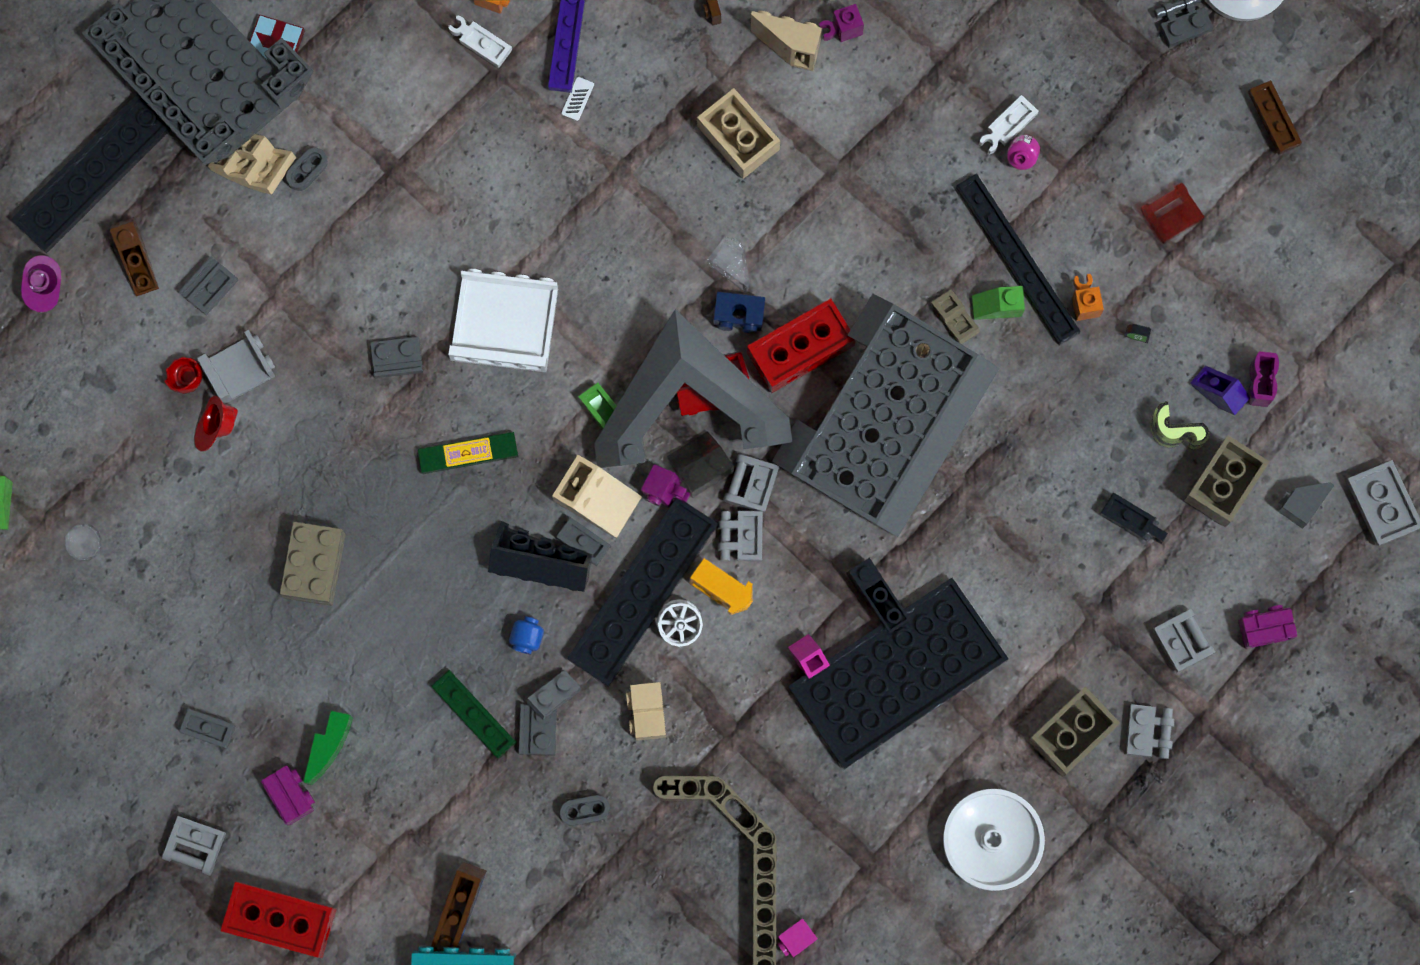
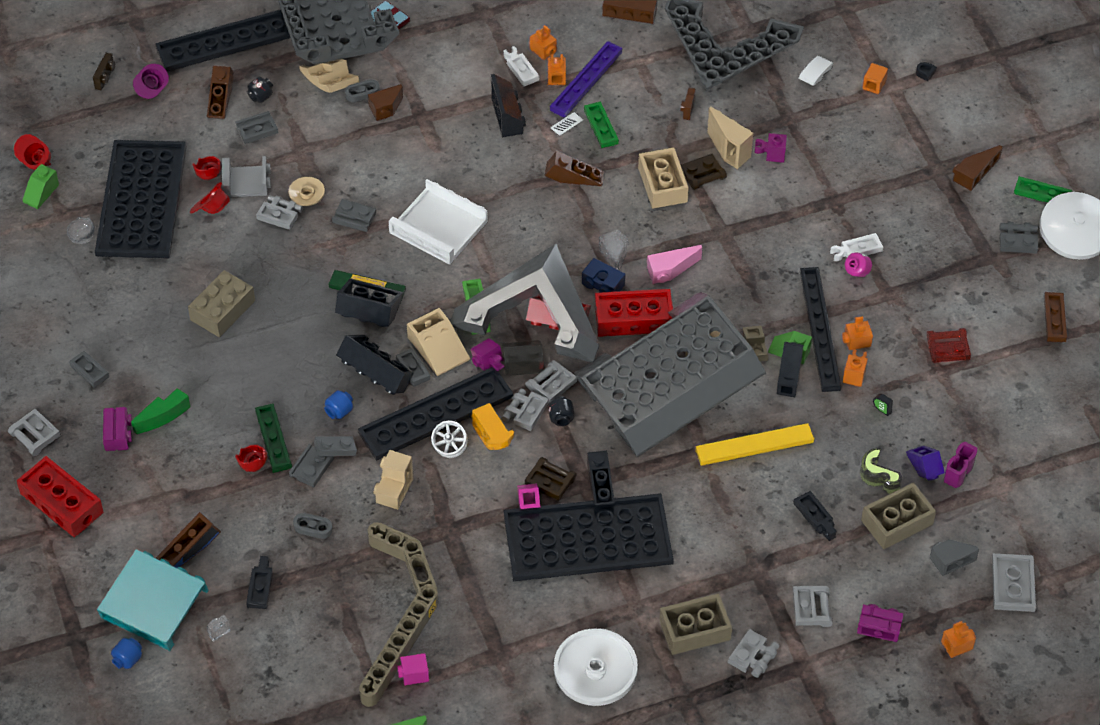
camera: 25 degrees right, 25 degrees down
none -> black plate [95,140,187,258]
none -> red hair [235,445,267,472]
none -> black head [246,77,273,103]
none -> black hinge [246,556,273,609]
none -> light grey plate [256,195,303,230]
none -> tan dish [288,177,325,206]
none -> black slope [335,278,403,327]
none -> reddish brown slope [368,84,403,121]
none -> black slope [491,74,526,137]
none -> dark brown plate [525,457,577,501]
none -> reddish brown slope [545,151,604,186]
none -> orange brick [548,54,566,85]
none -> black head [548,396,574,426]
none -> green plate [584,101,619,148]
none -> bright pink slope [647,245,702,284]
none -> dark brown plate [681,154,727,190]
none -> yellow tile [696,423,814,466]
none -> black slope [776,342,804,398]
none -> orange brick [842,316,873,350]
none -> orange brick [941,621,976,658]

